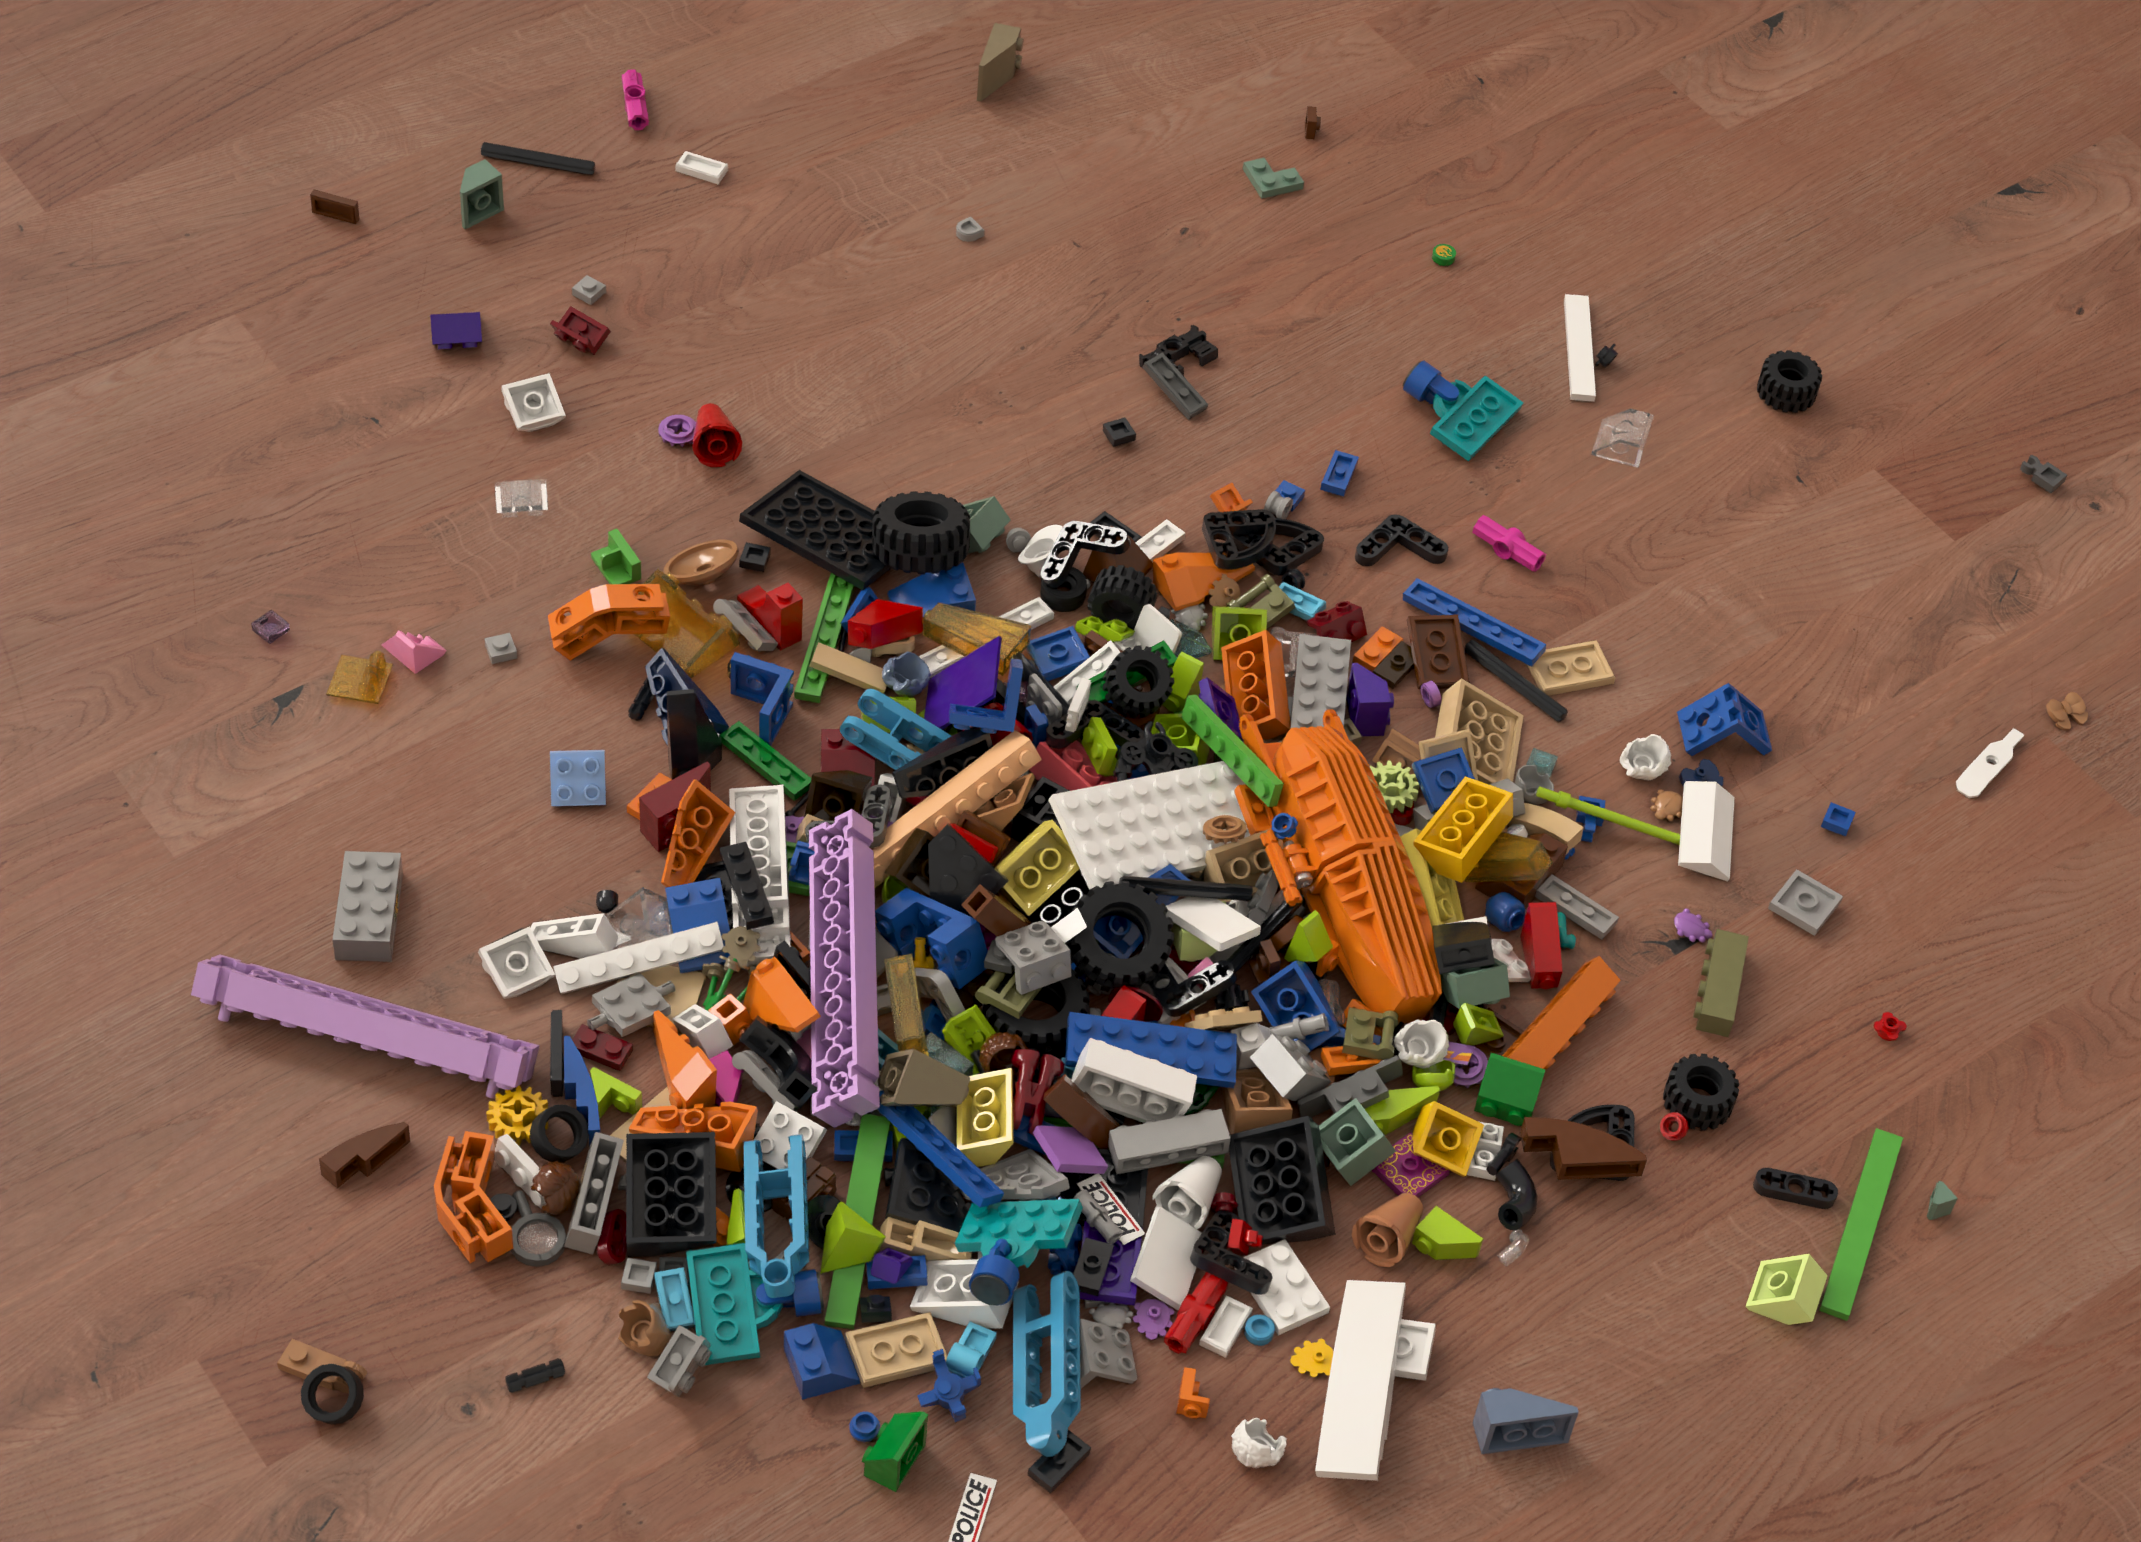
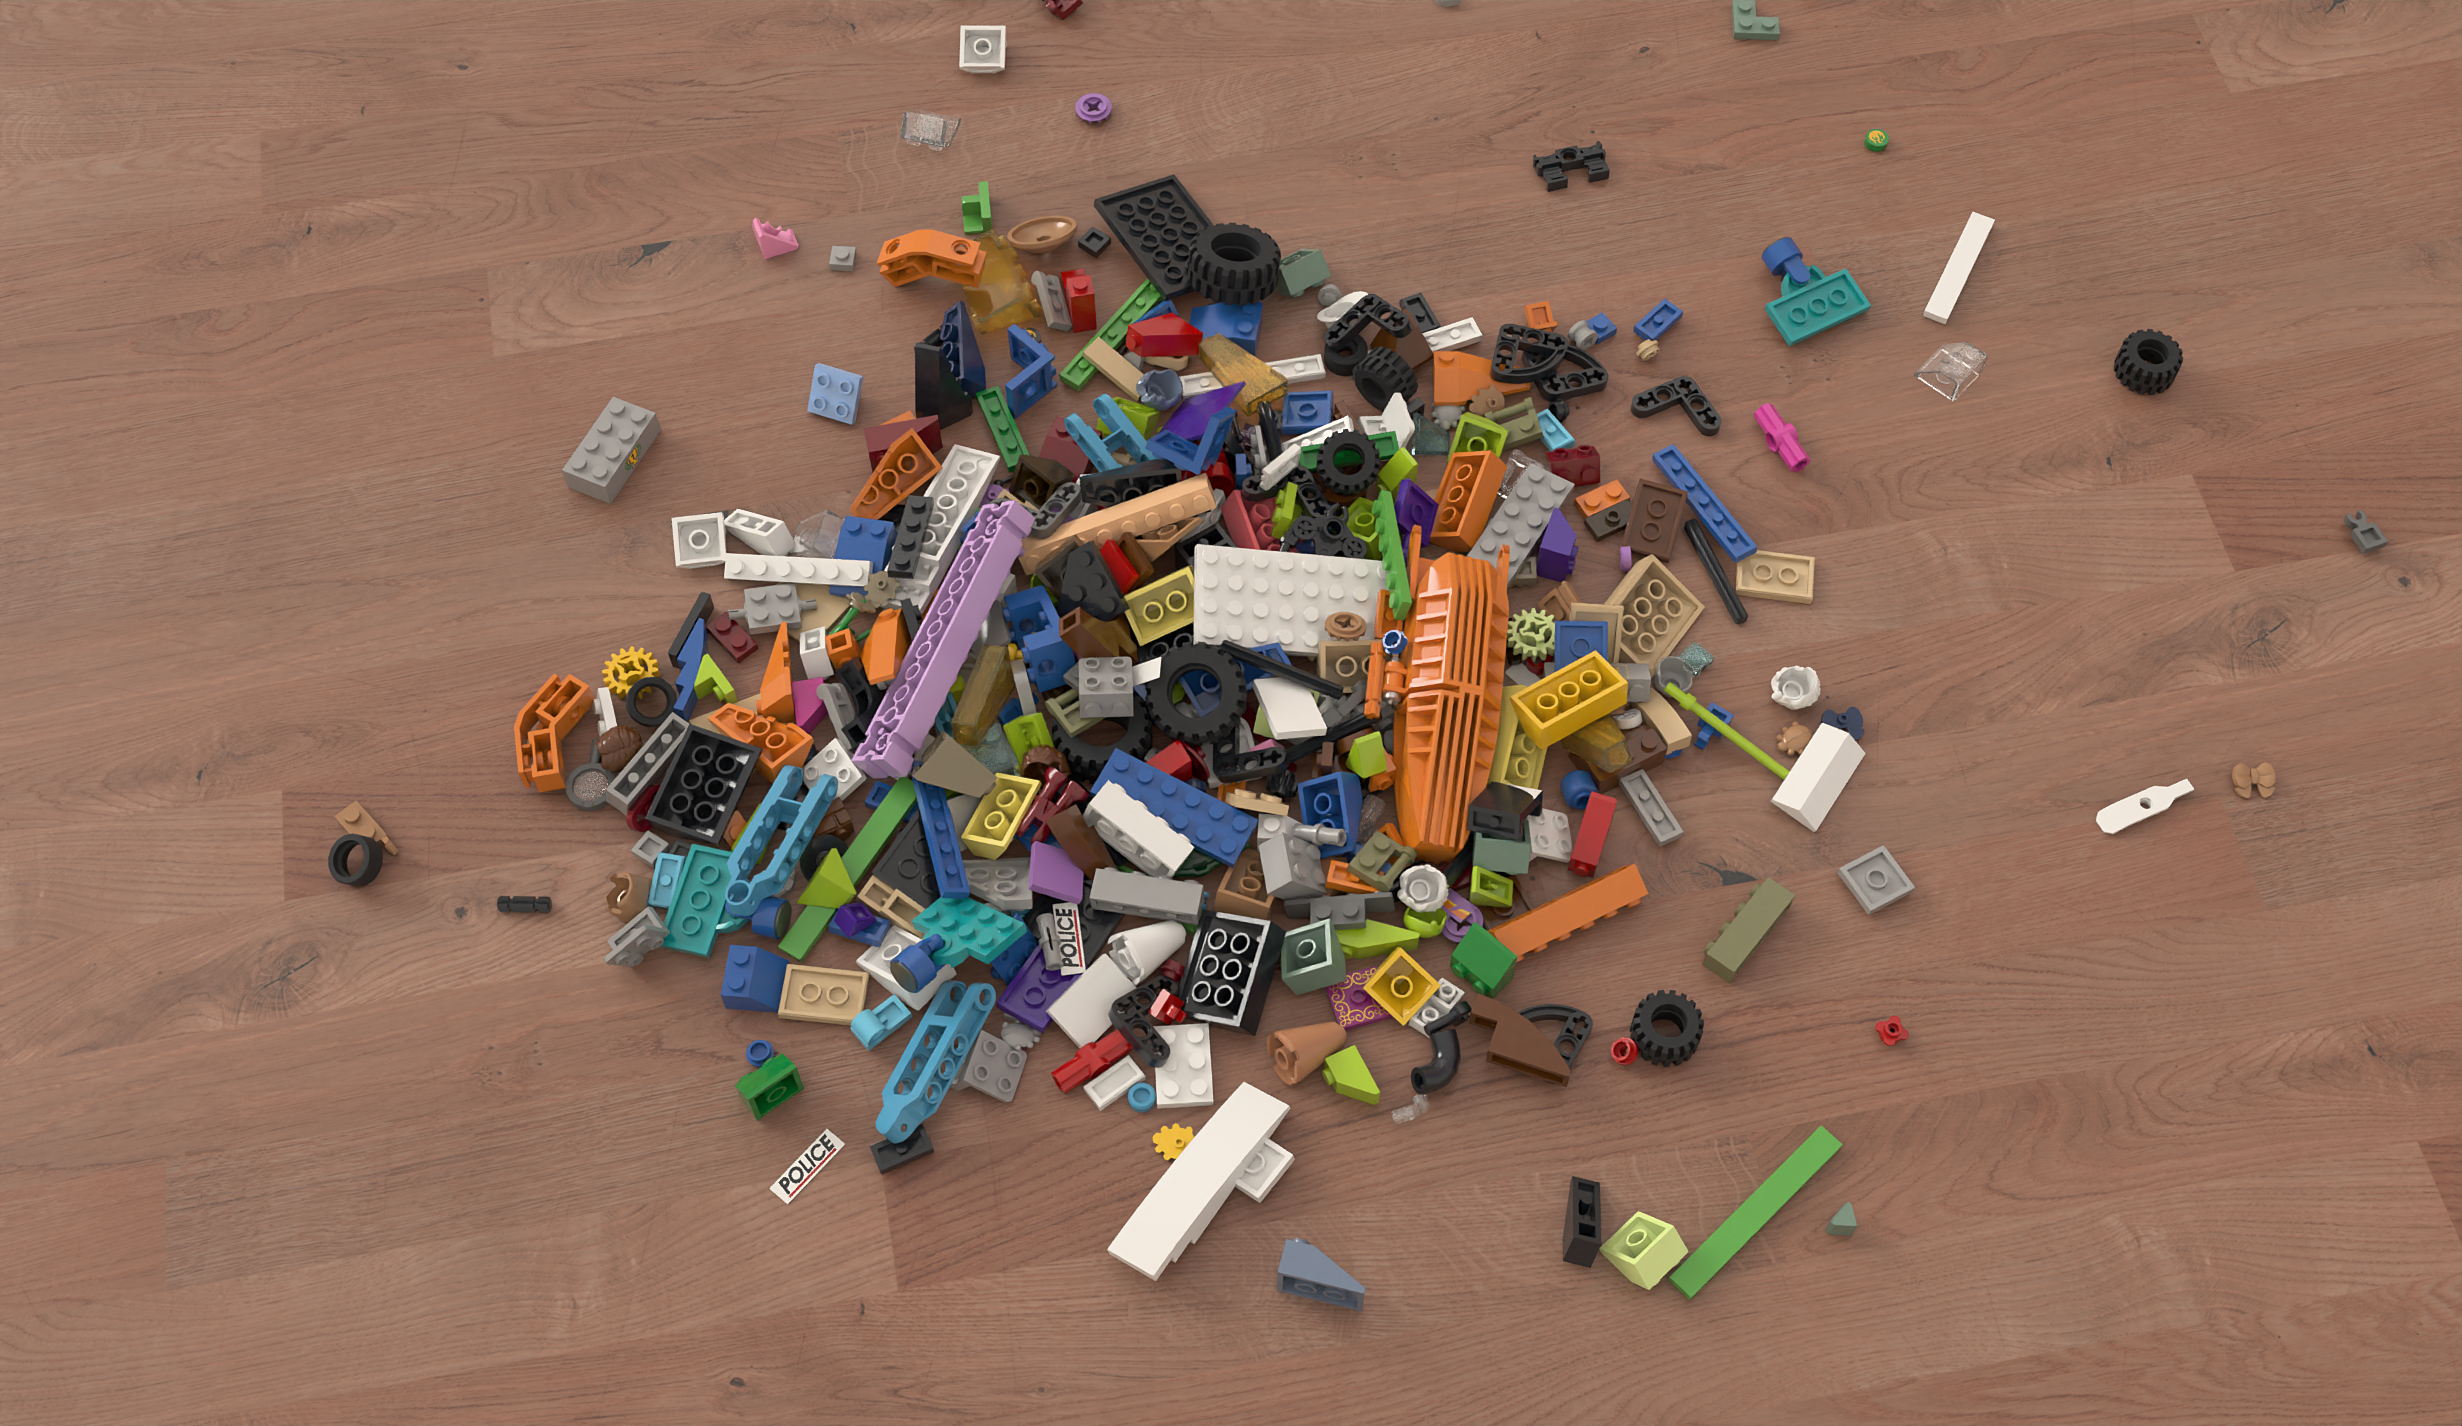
camera: 30 degrees right, 10 degrees up
lavender brick [191,955,540,1099] -> none
plate [251,610,290,644] -> none
reddish brown slope [319,1122,411,1189] -> none
clear yellow hinge [326,651,393,704] -> none
black plate [490,1193,517,1222] -> none
black hinge [596,890,619,914] -> none
red cone [692,403,743,467] -> none
black plate [860,1295,892,1323] -> none
blue piece [917,1349,981,1422] -> none
black plate [1073,1238,1114,1296] -> none
lime slope [1075,616,1135,642] -> none
black plate [1103,417,1136,447] -> none
medium lavender piece [1133,1299,1175,1340] -> none
dark grey tile [1142,352,1208,420] -> none
orange bracket [1176,1367,1210,1419] -> none
white hair [1231,1418,1287,1468] -> none
teal arm [1557,912,1576,950] -> none
black plate [1595,343,1618,368] -> none
medium lavender piece [1674,909,1712,943] -> none
blue bracket [1677,683,1772,756] -> none
black beam [1753,1168,1838,1209] -> none
blue plate [1821,802,1856,837] -> none
none -> black slope [1562,1176,1602,1268]
none -> tan plate [1636,339,1660,361]

